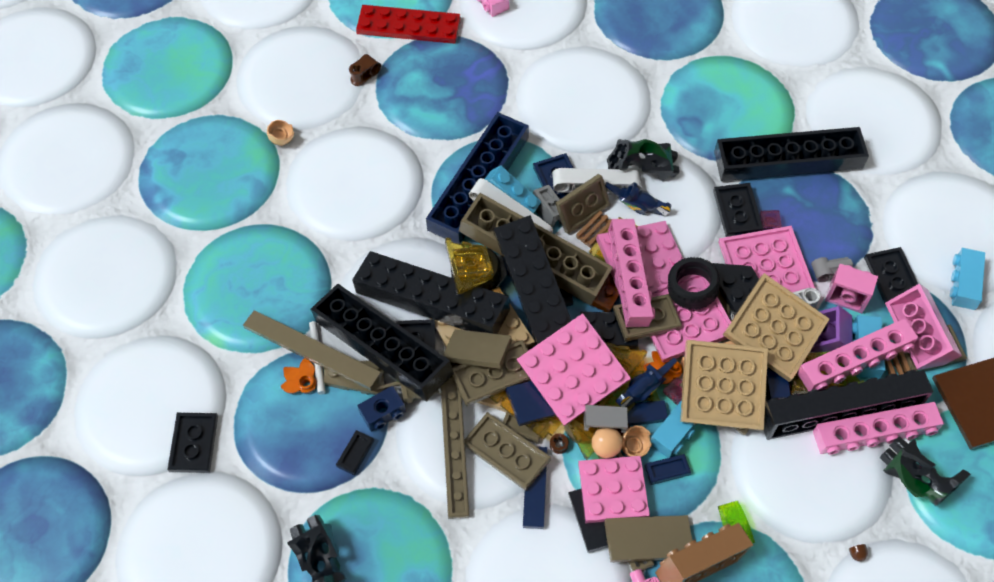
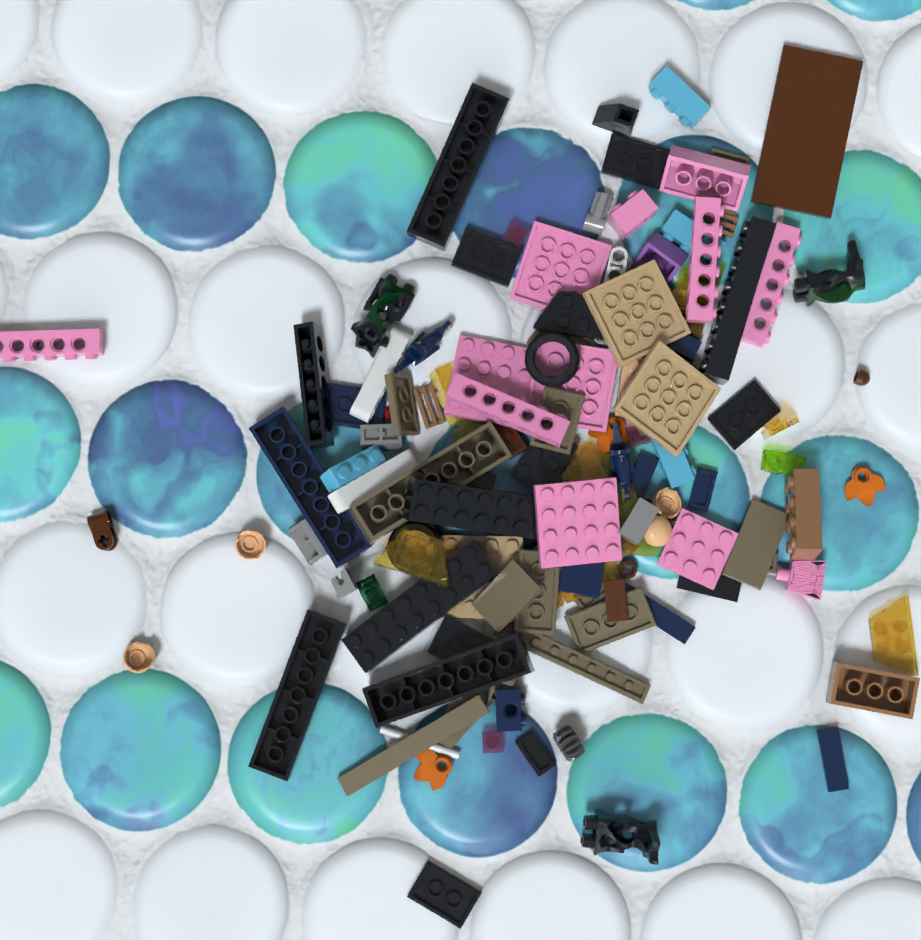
camera: 60 degrees left, 25 degrees up
red plate [356,5,460,44] -> none
none -> light nougat hair [235,529,266,560]
none -> black brick [248,609,348,781]
none -> light grey hinge [288,519,328,566]
none -> black brick [293,321,335,449]
none -> light grey hinge [331,569,358,599]
none -> clear green brick [356,574,389,612]
none -> clear pink plate [482,731,504,753]
none -> dark grey gear [553,725,585,761]
none -> black slope [592,103,639,138]
none -> reddish brown tile [604,579,628,622]
none -> black tile [708,380,781,450]
none -> clear yellow wing [761,415,800,439]

